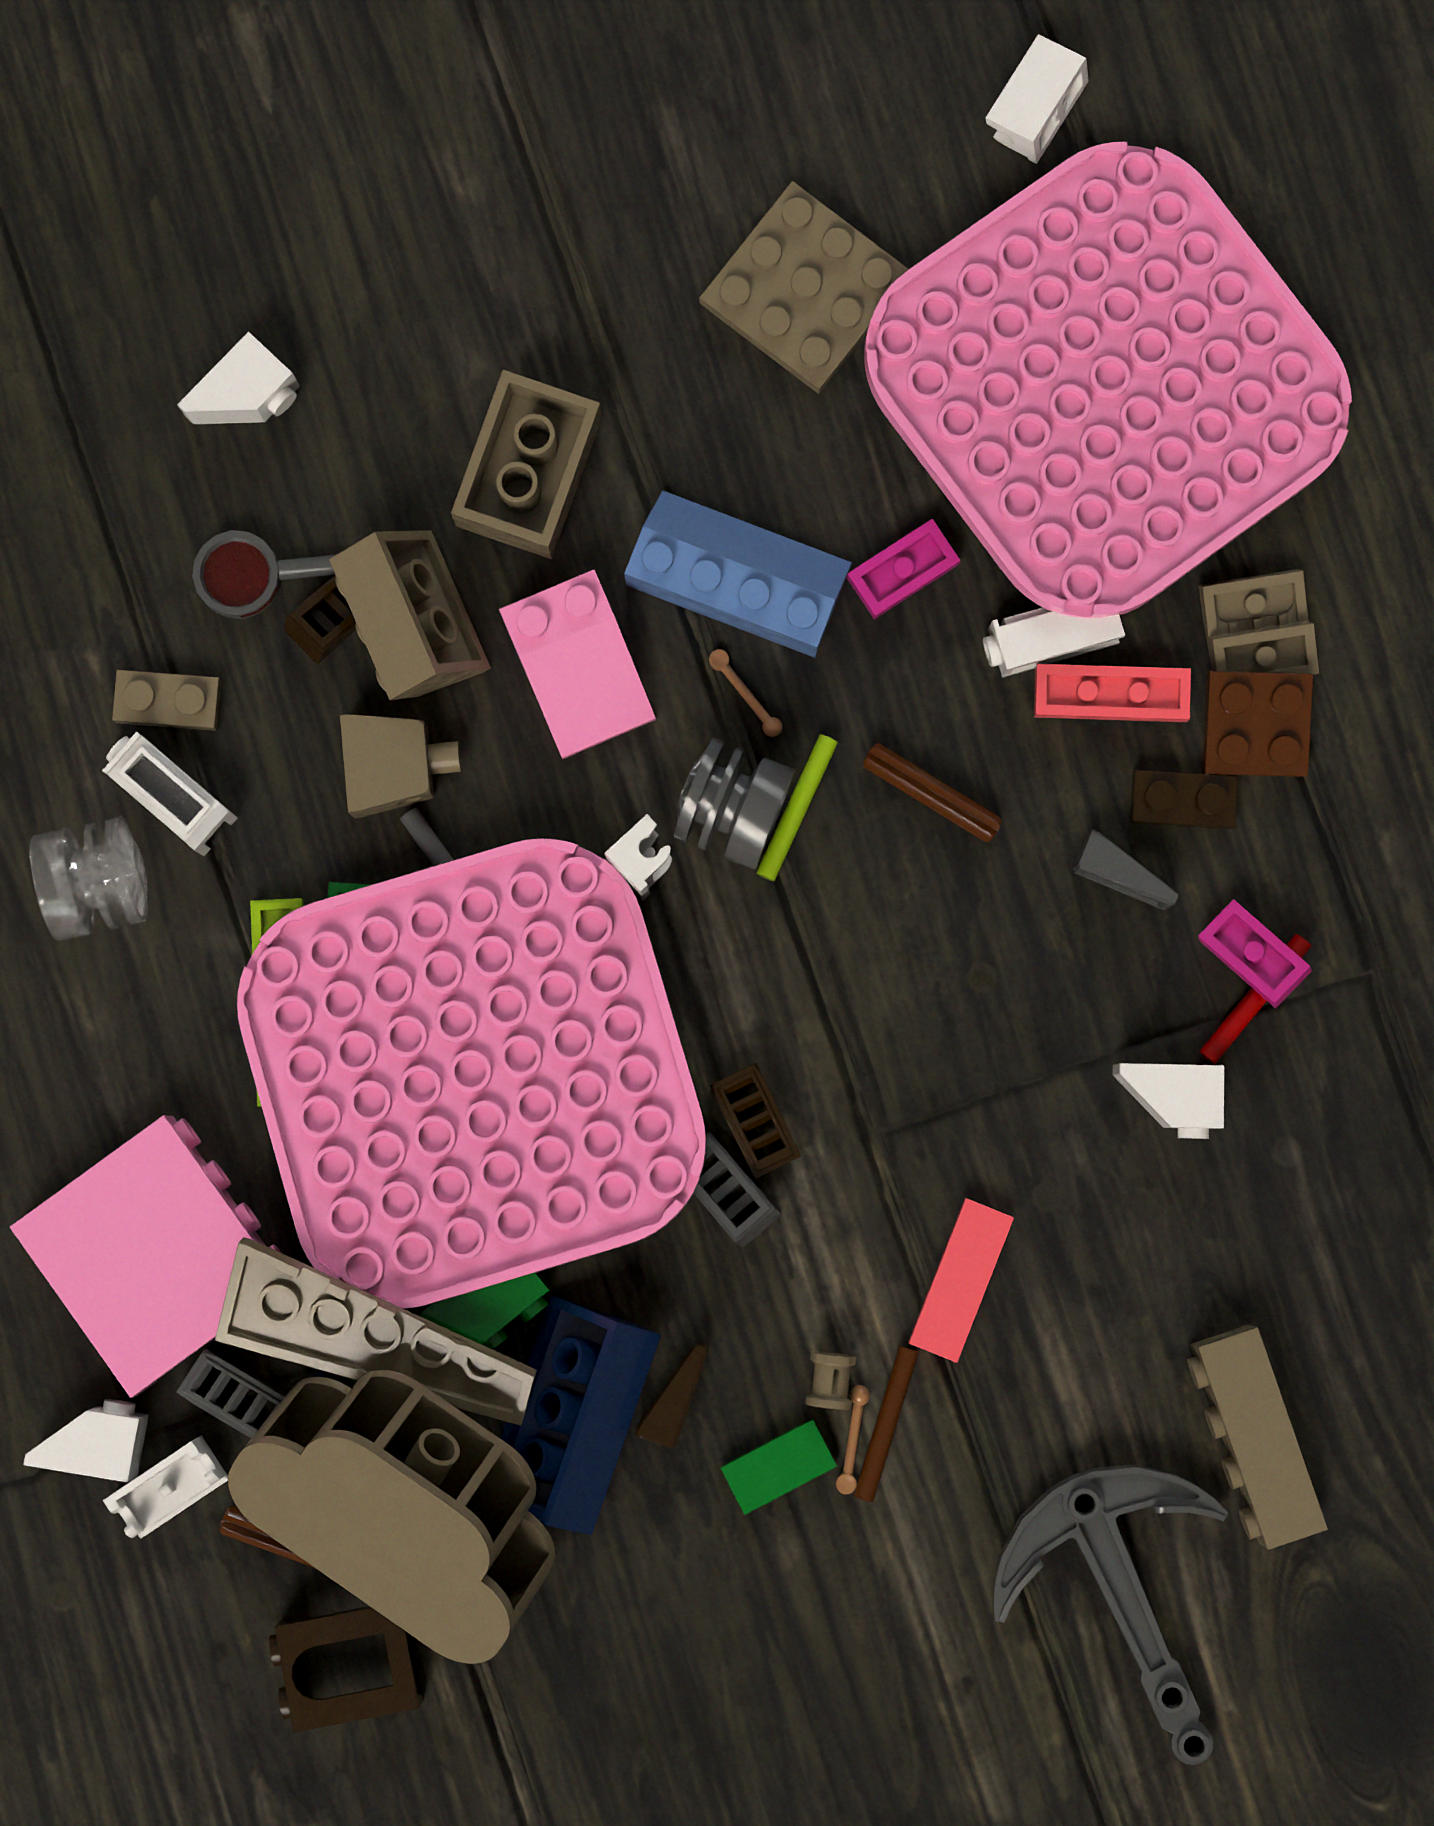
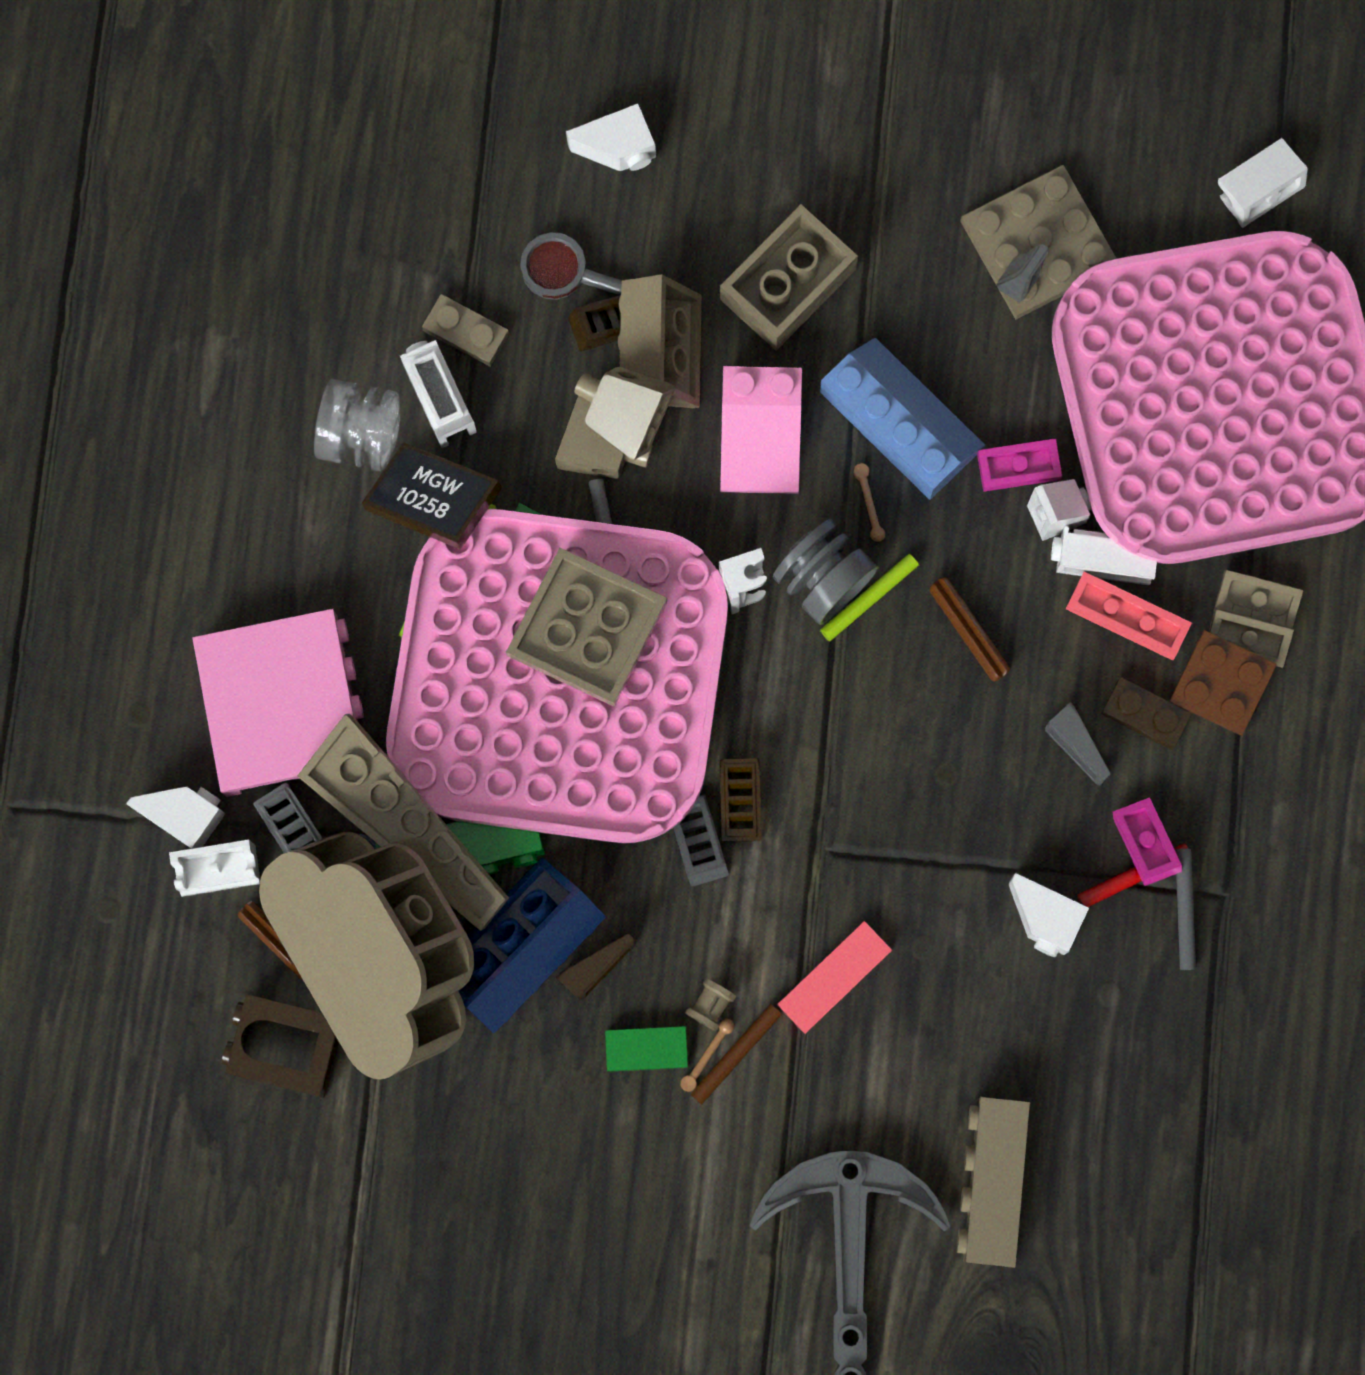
camera: 30 degrees right, 5 degrees down
none -> black tile [362,442,502,550]
none -> dark tan plate [506,547,667,707]
none -> torso [574,367,677,460]
none -> dark grey slope [997,244,1049,303]
none -> white slope [1027,479,1092,541]
none -> dark grey bar [1175,848,1196,970]

